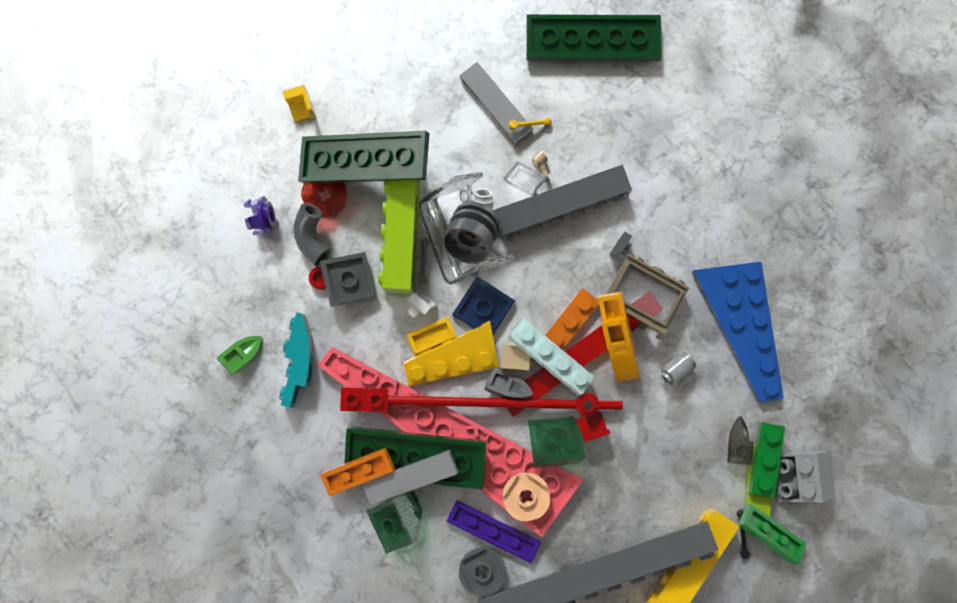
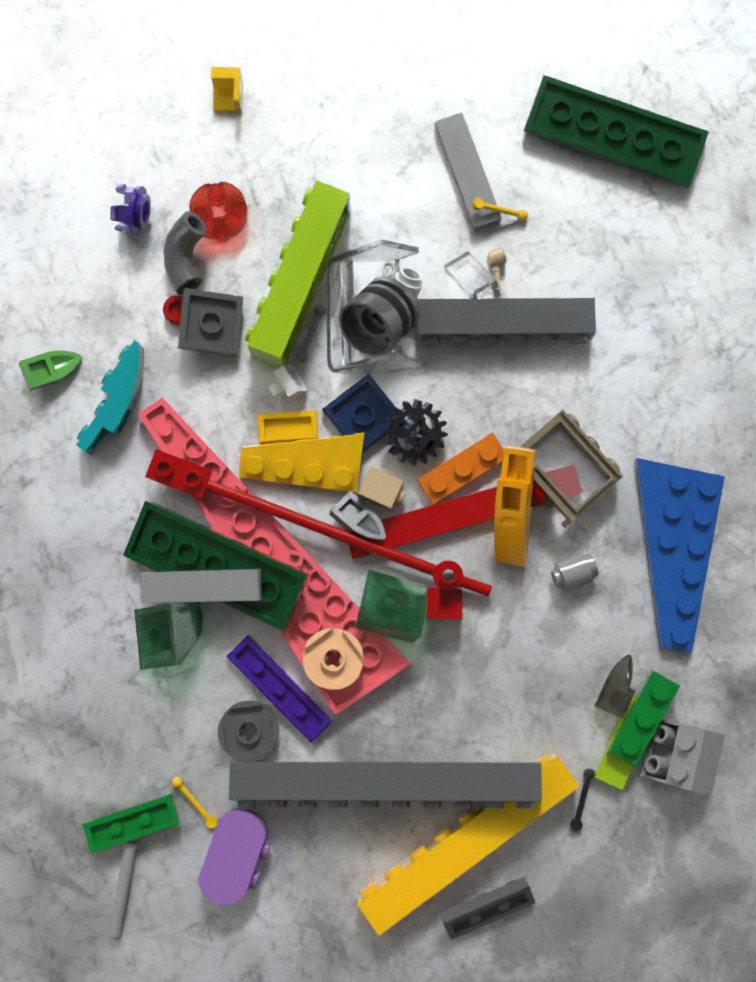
camera: 15 degrees right, 0 degrees up
plate [298,130,430,183] -> none
orange plate [320,447,395,496] -> none
light aqua plate [507,318,594,396] -> none
dark grey plate [609,232,632,259] -> none
green plate [738,504,807,565] -> none
none -> black gear [382,399,448,465]

